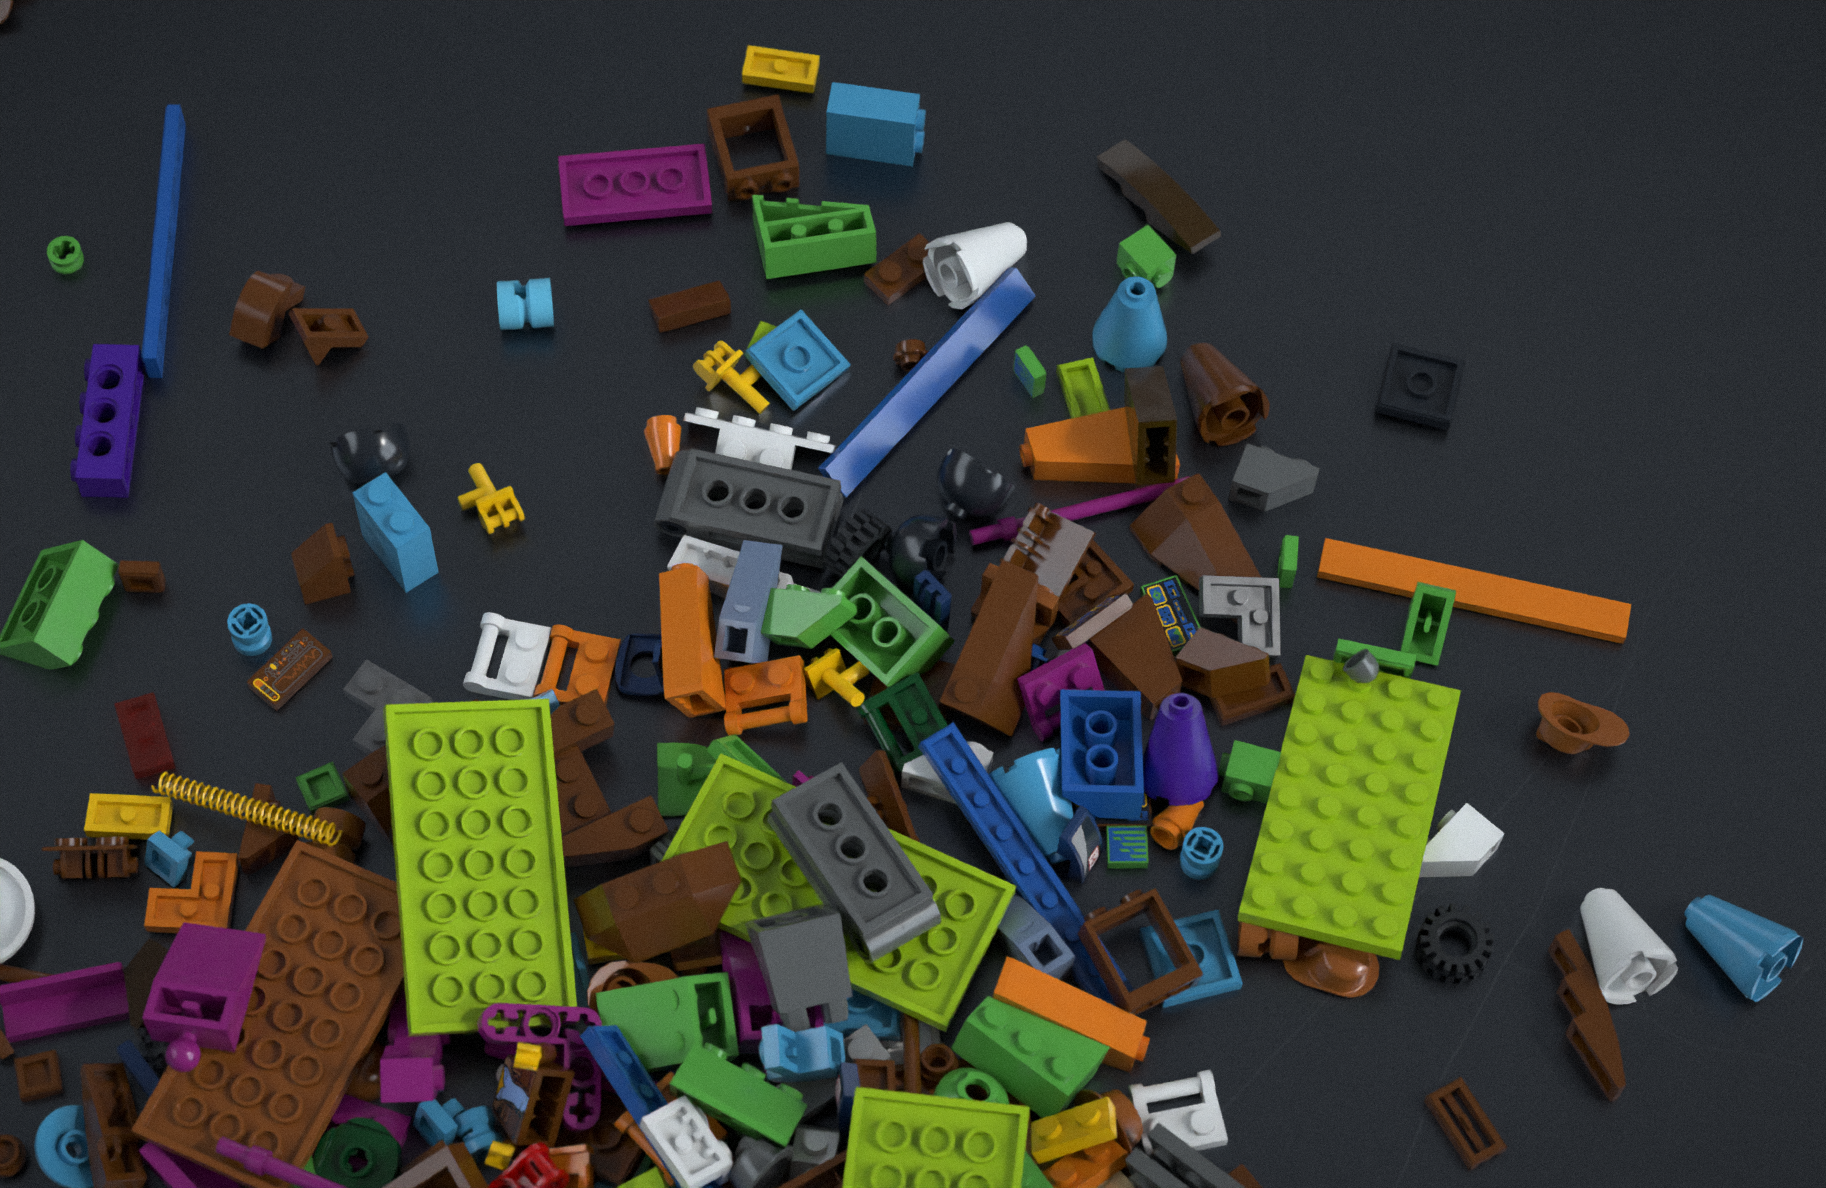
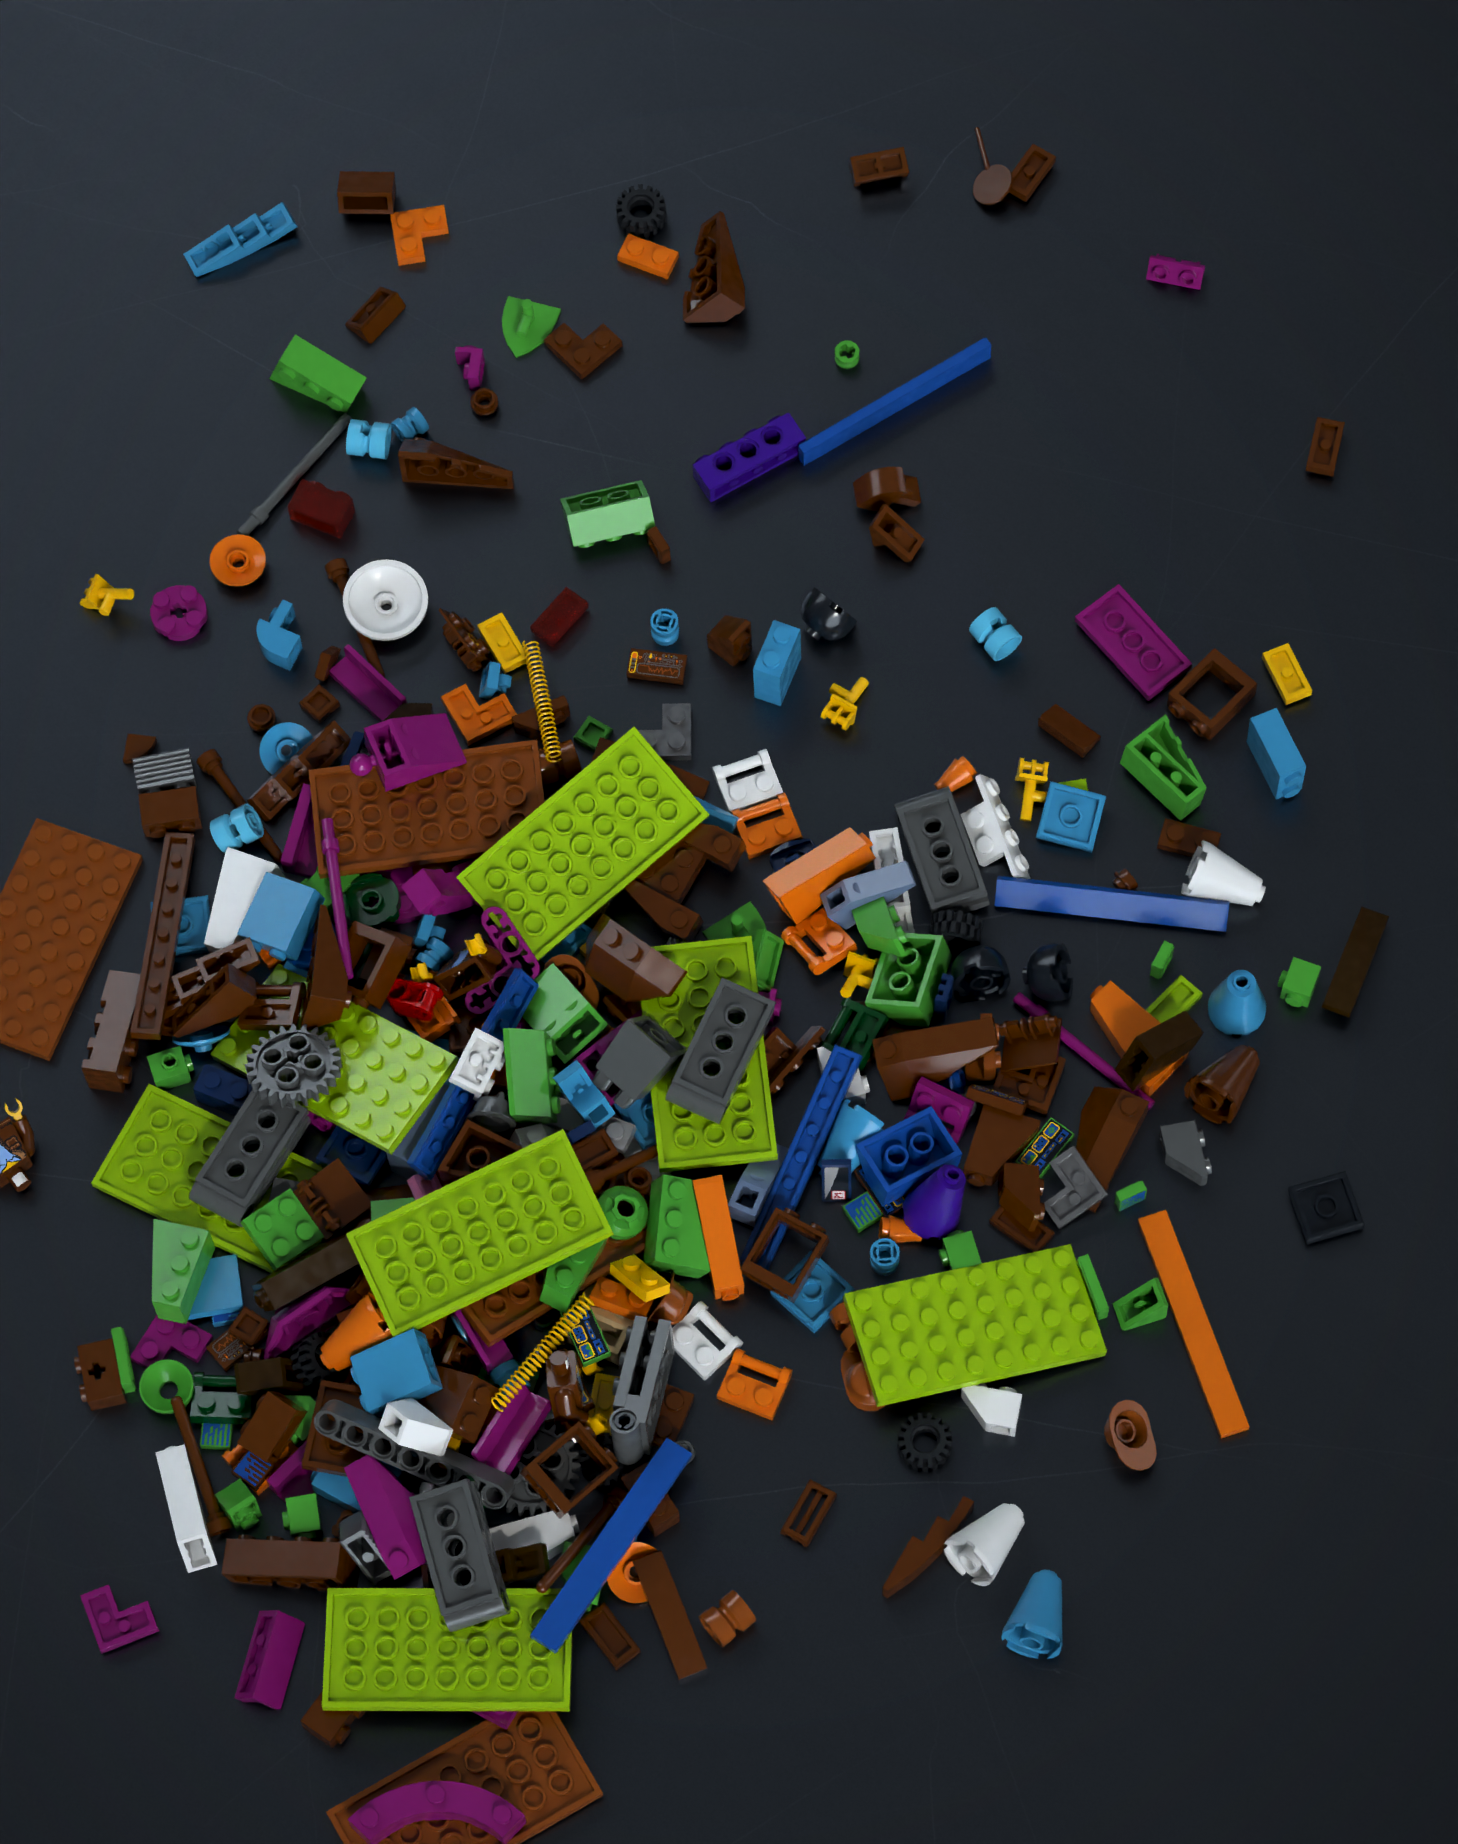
camera: 65 degrees right, 5 degrees up
dark grey hinge [1343,649,1379,683] -> none
none -> orange plate [717,1348,793,1421]

